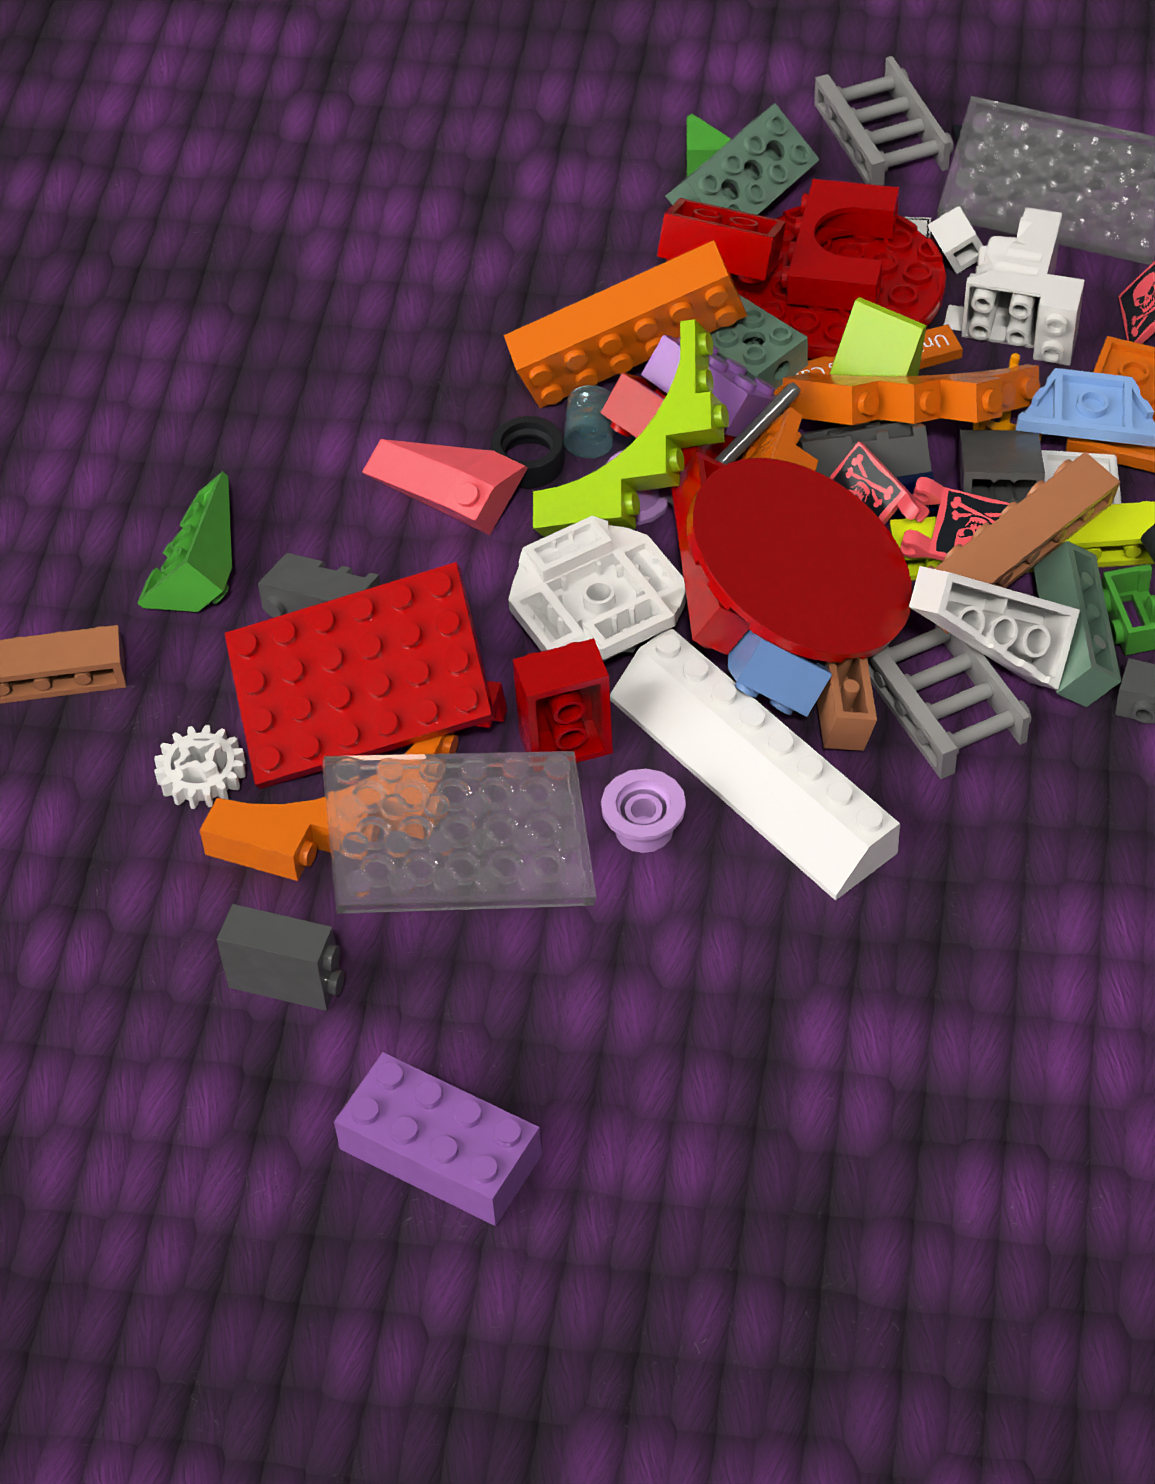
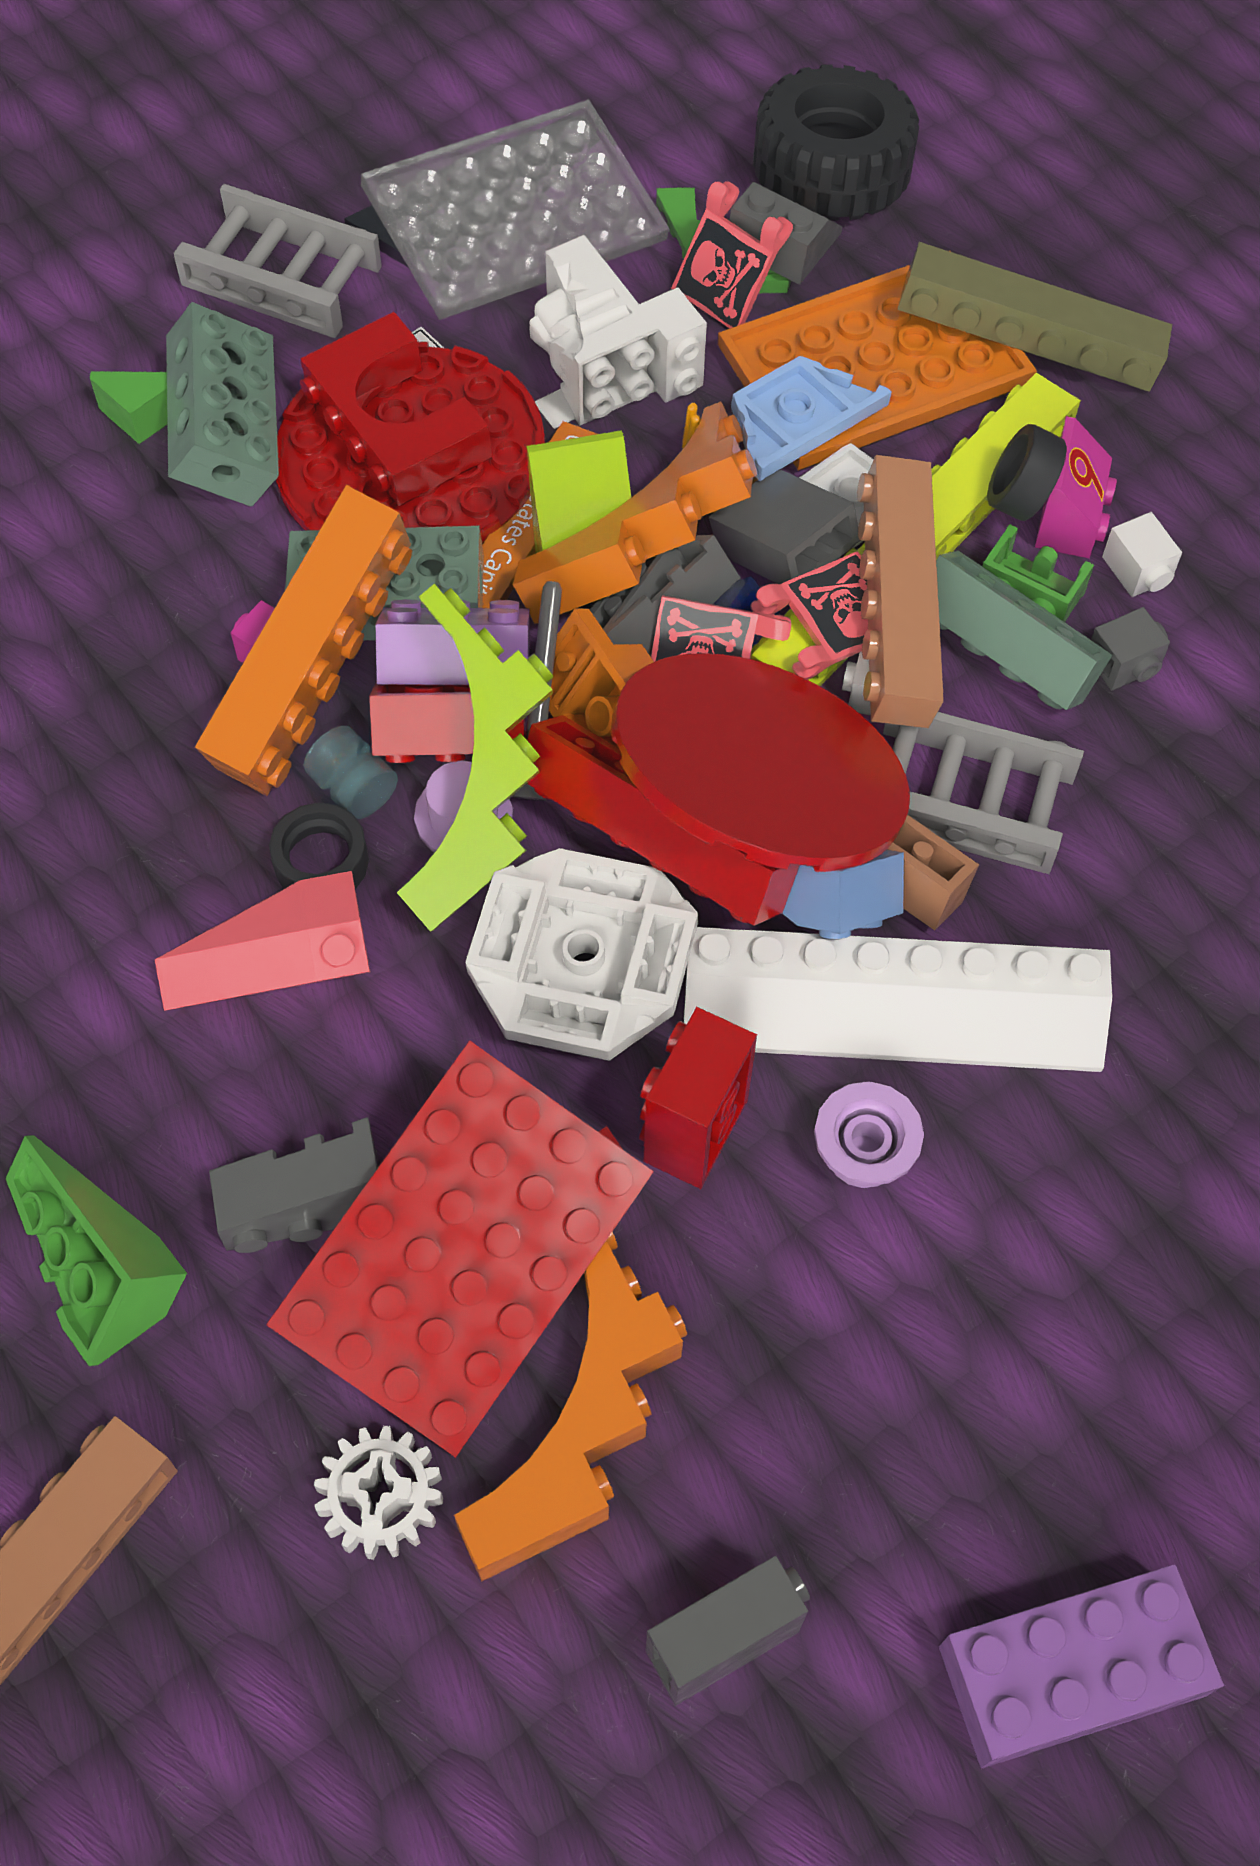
camera: 50 degrees left, 10 degrees up
clear plate [322,751,596,914] -> none
red brick [657,198,786,283] -> none
white wedge [909,566,1080,690] -> none
white brick [928,206,983,274] -> none

